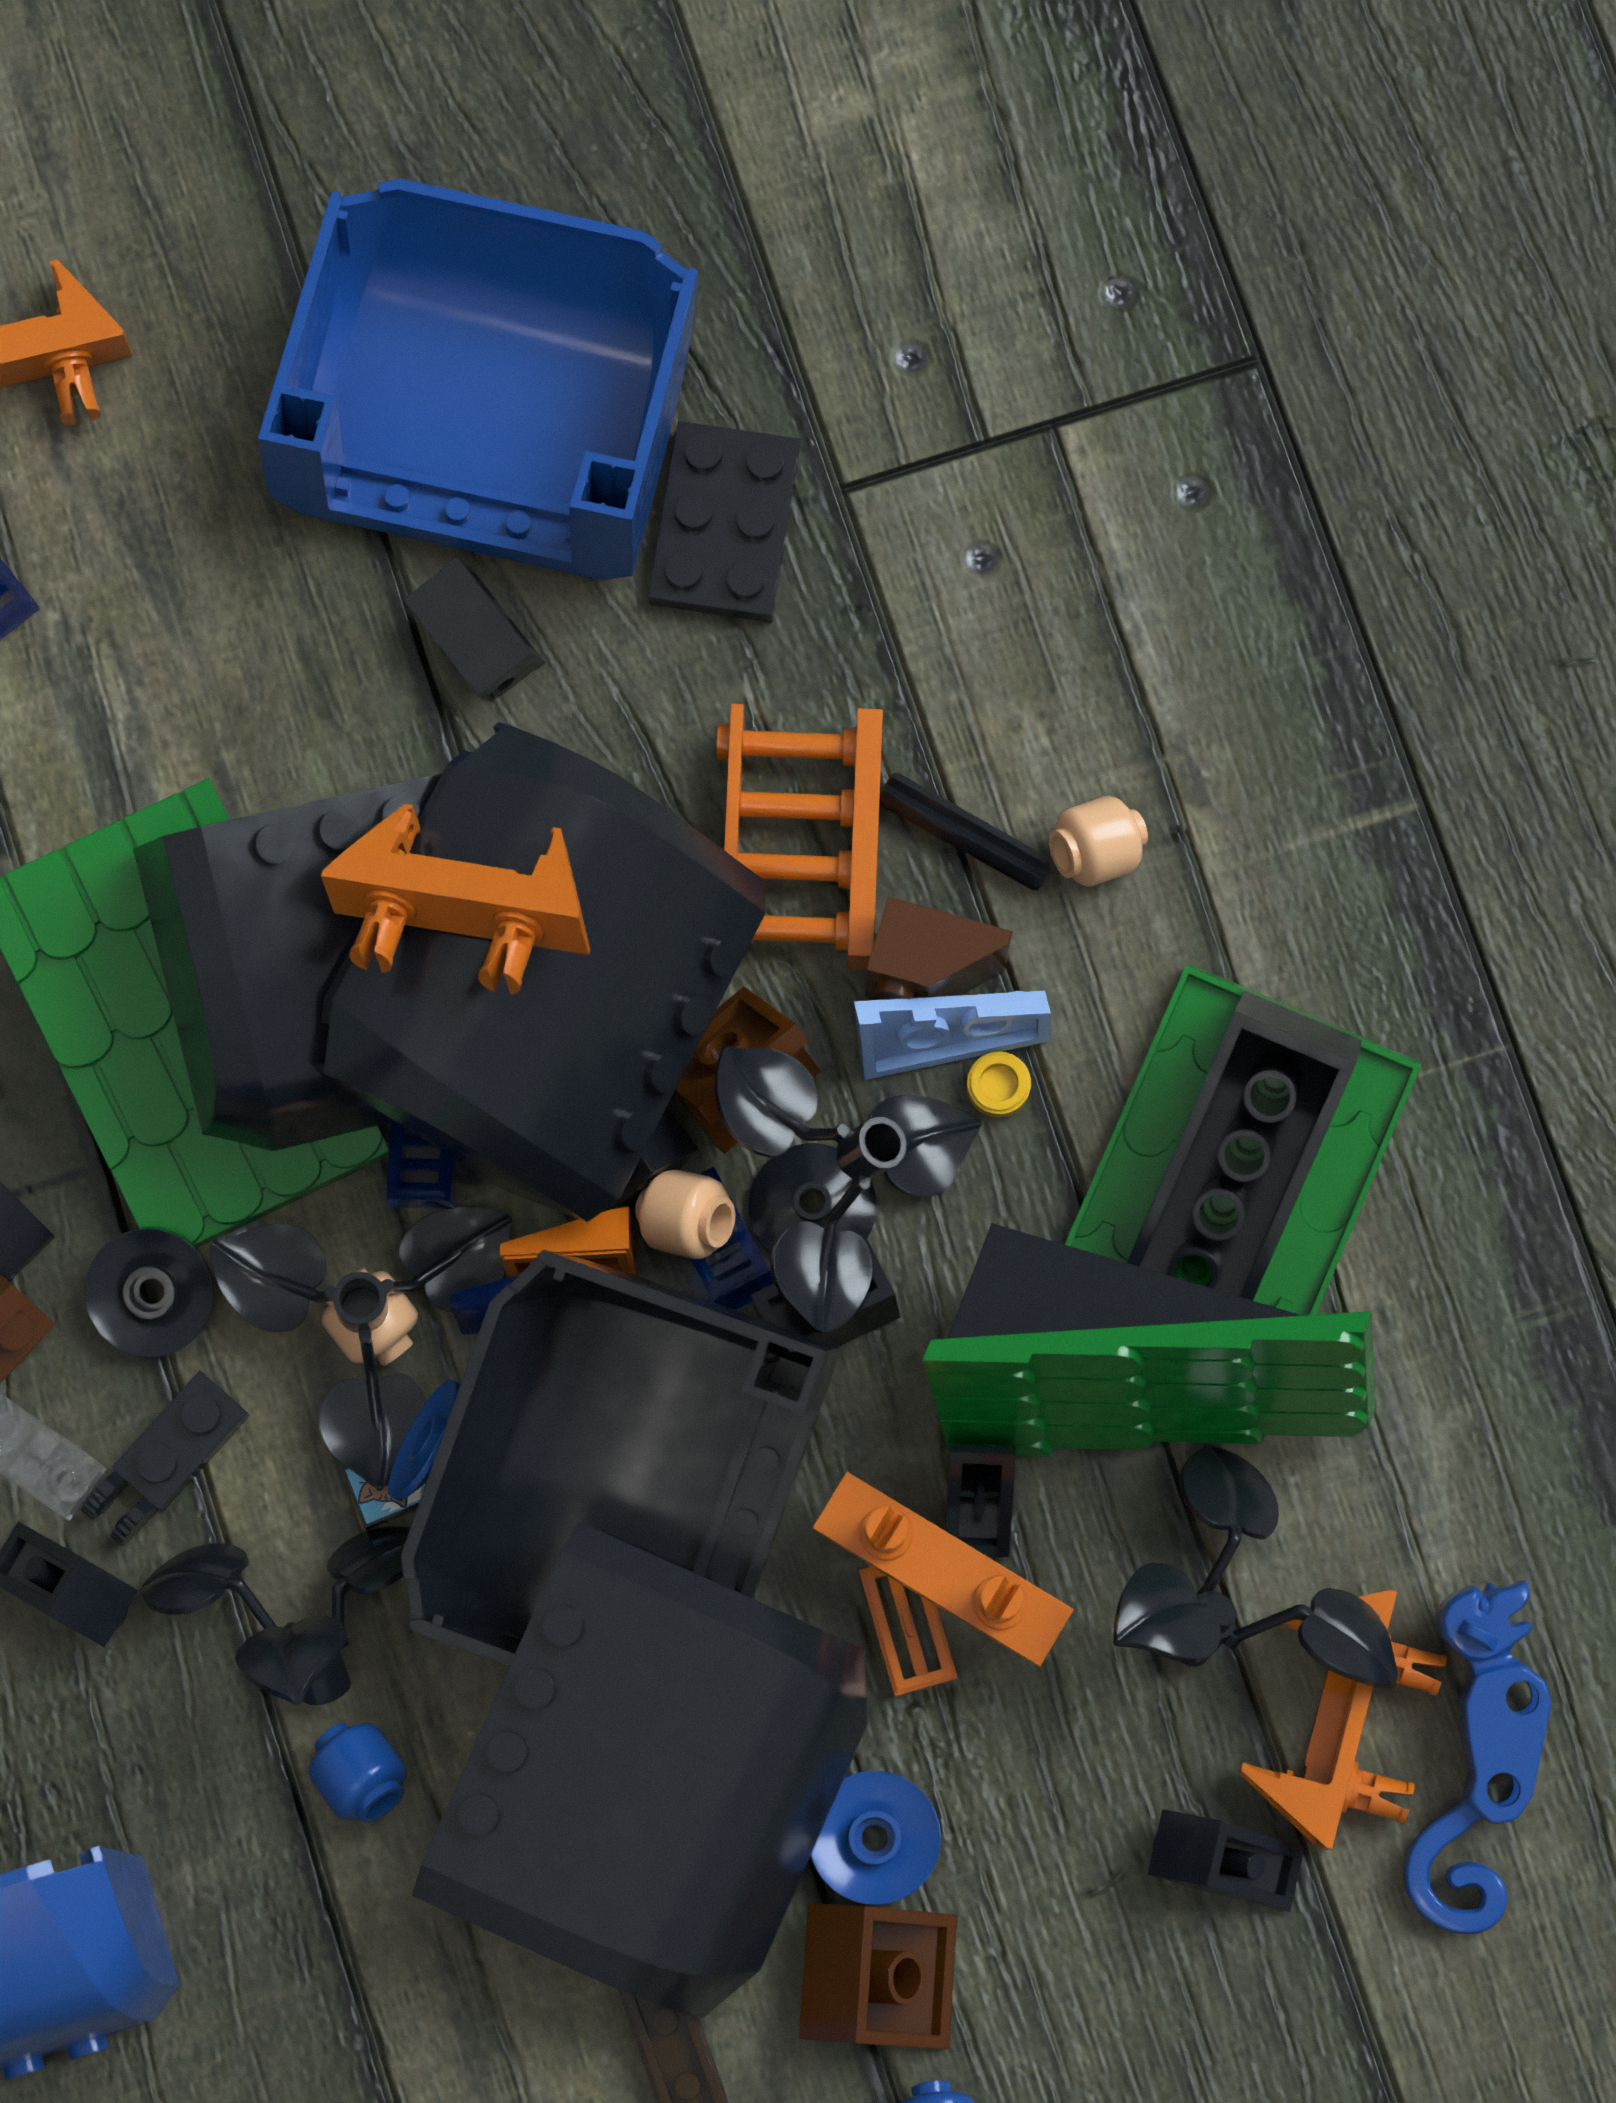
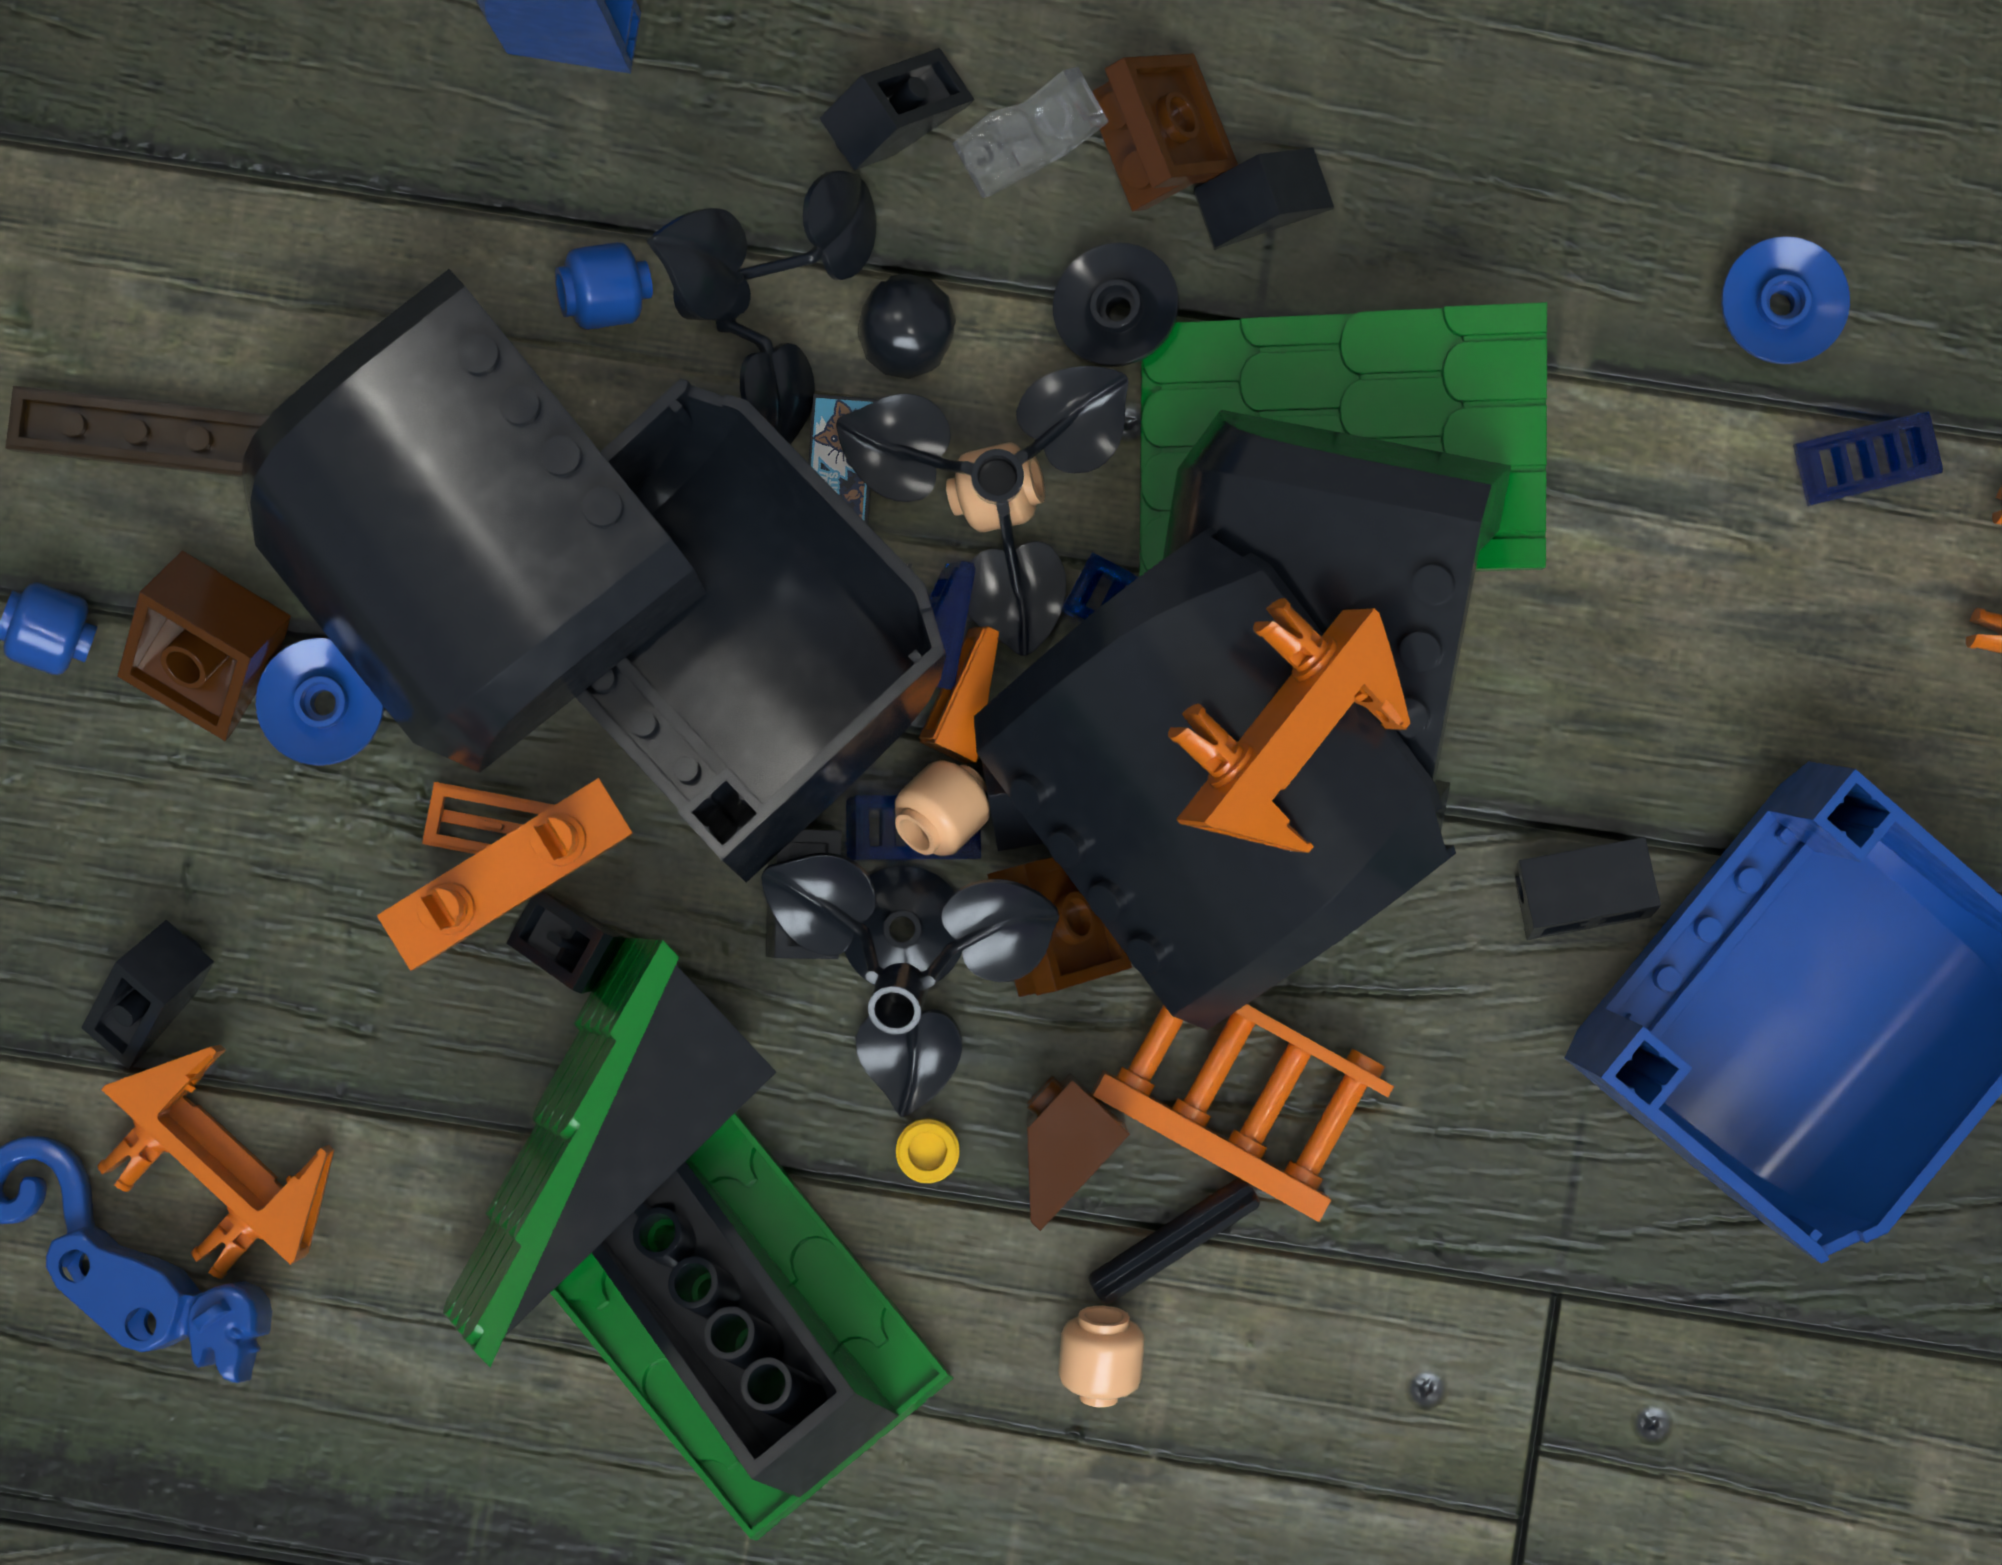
camera: 125 degrees right, 10 degrees up
black hinge [81,1370,250,1546] -> none
blue dish [388,1379,461,1501] -> none
black plate [648,421,801,623] -> none
light blue wing [854,991,1051,1080] -> none
black plant [1113,1445,1398,1688] -> none
none -> black hair [858,273,956,379]

